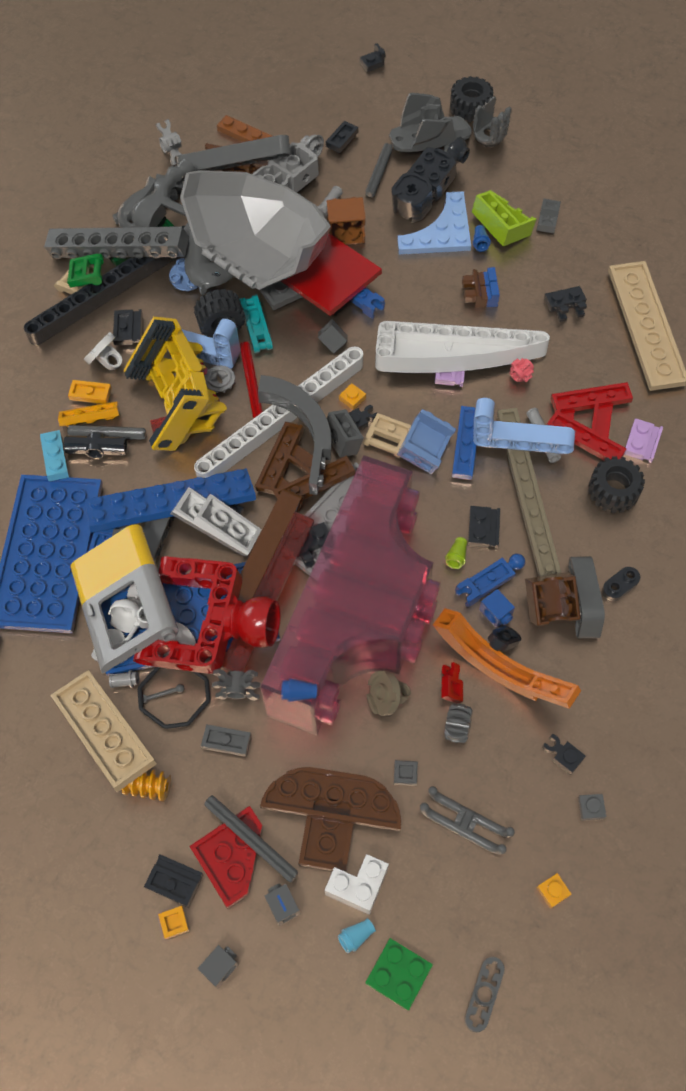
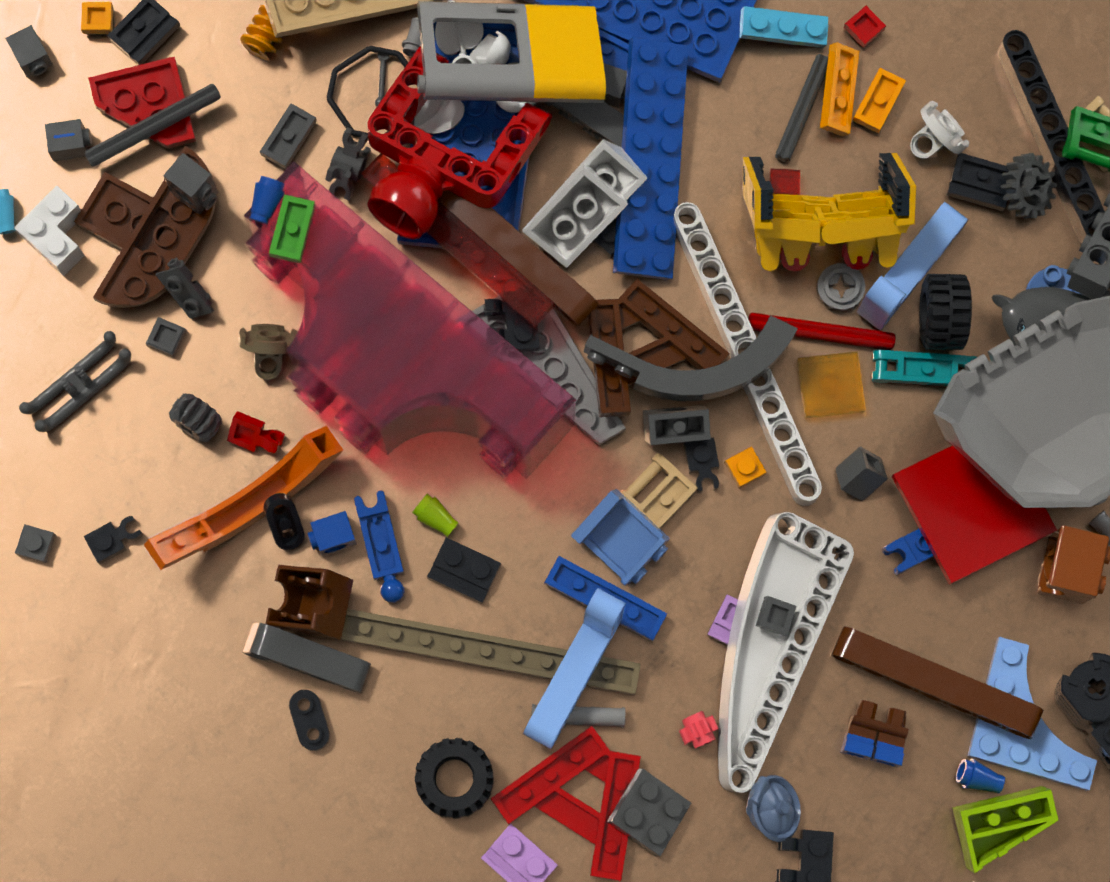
camera: 105 degrees right, 15 degrees up
black piece [64,432,128,458] -> none
none -> dark grey hinge [156,258,214,319]
none -> dark grey brick [163,153,219,215]
none -> bright green plate [269,194,316,263]
none -> dark grey plate [607,769,692,856]
none -> sand blue piece [746,775,801,842]
none -> dark grey plate [756,596,797,636]
none -> clear yellow plate [797,351,866,418]
none -> reddish brown beam [831,626,1044,740]
none -> red plate [843,5,886,48]
none -> dark grey gear [1001,153,1057,219]

